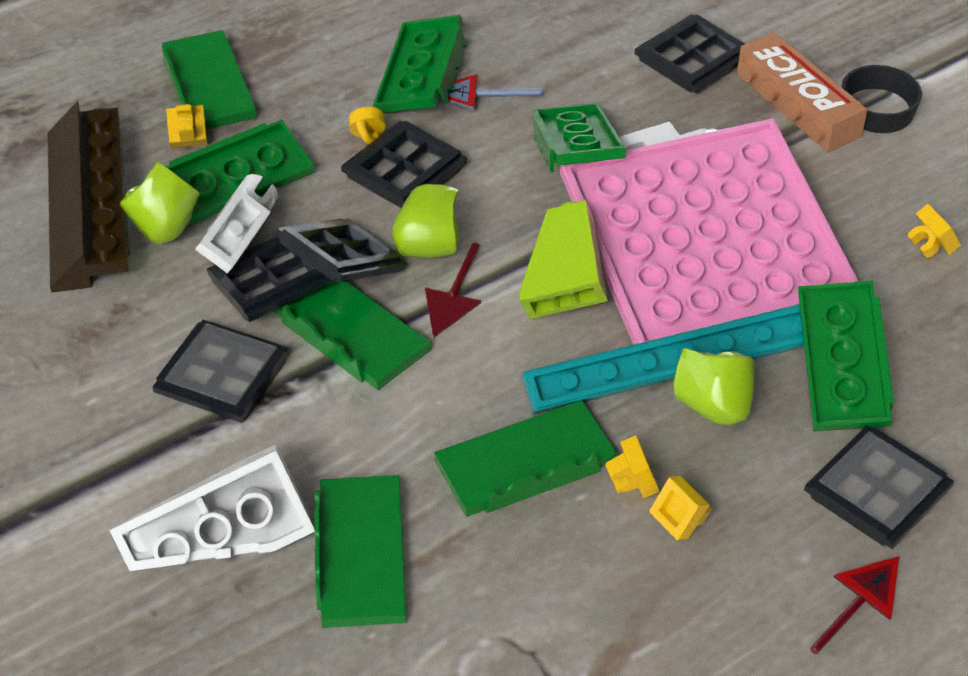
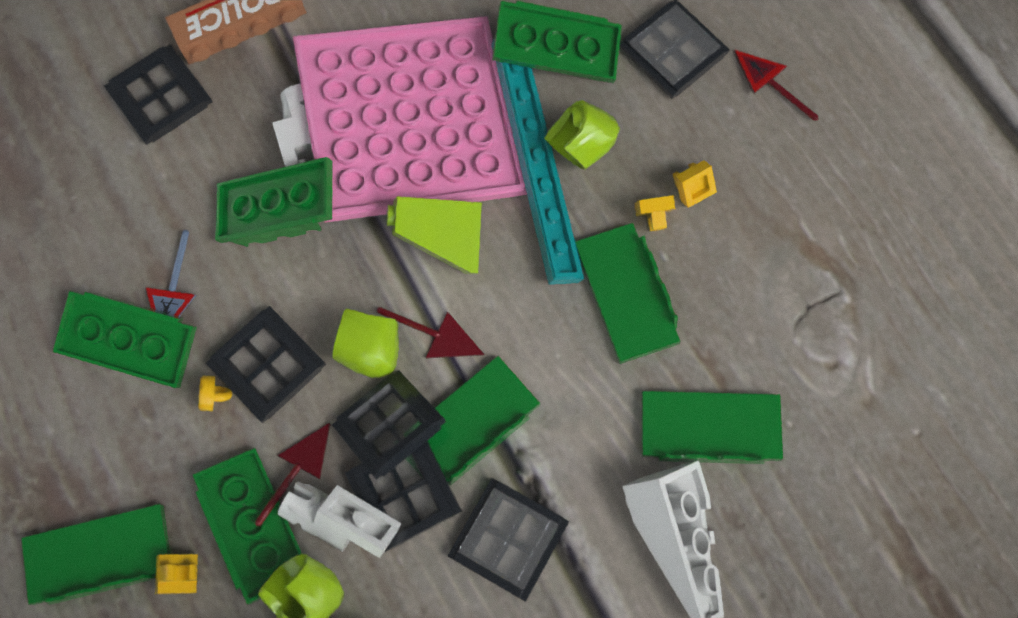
camera: 80 degrees left, 25 degrees up
none -> dark red piece [255,423,330,526]

